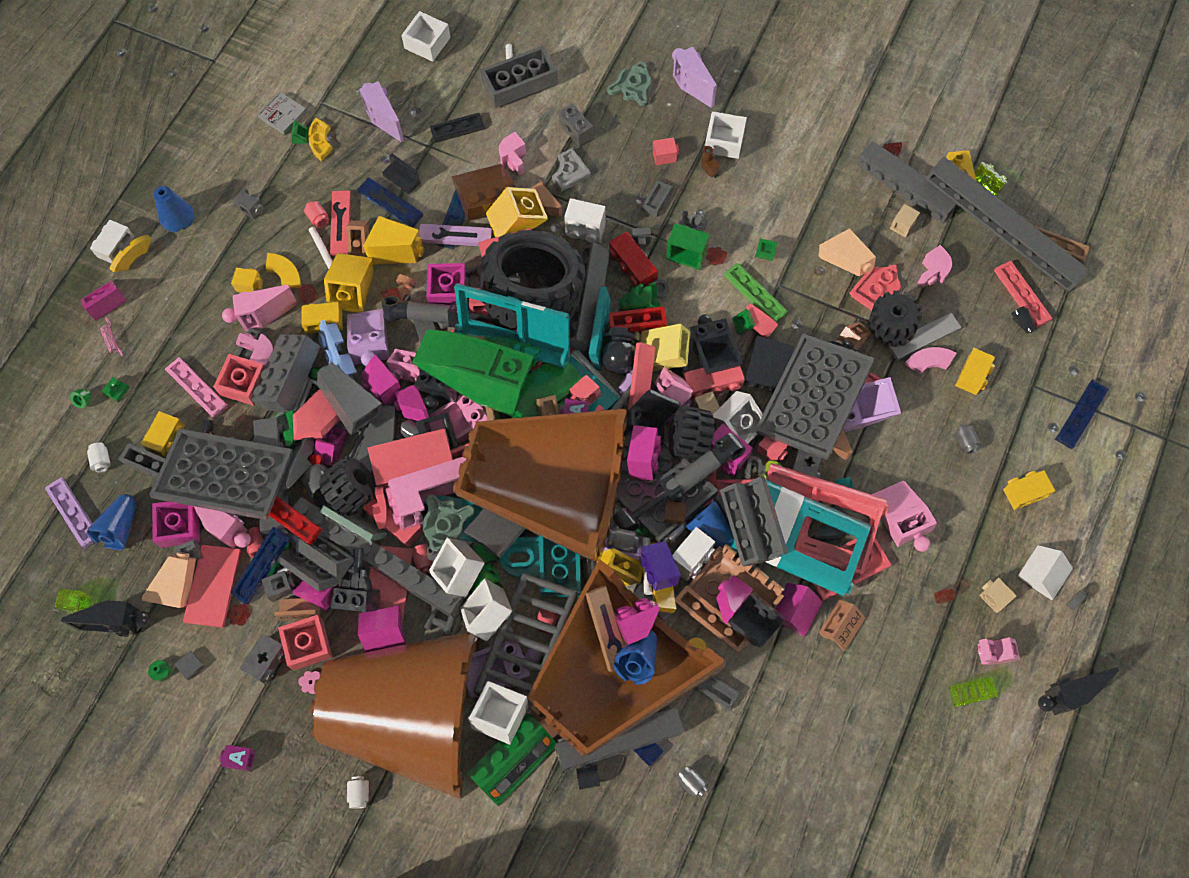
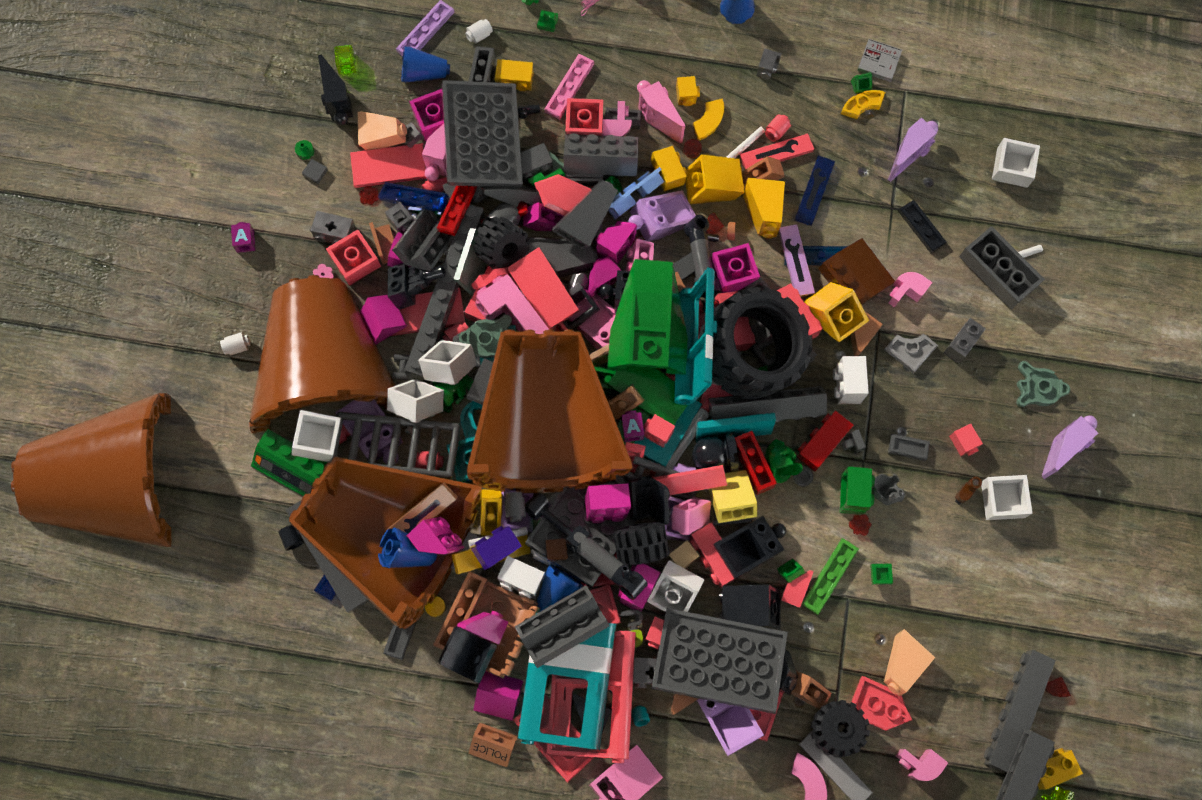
camera: 70 degrees right, 5 degrees up
black panel [382,153,420,194] -> none
flat silver brick [676,766,708,798] -> none
tan brick [890,204,920,237] -> none

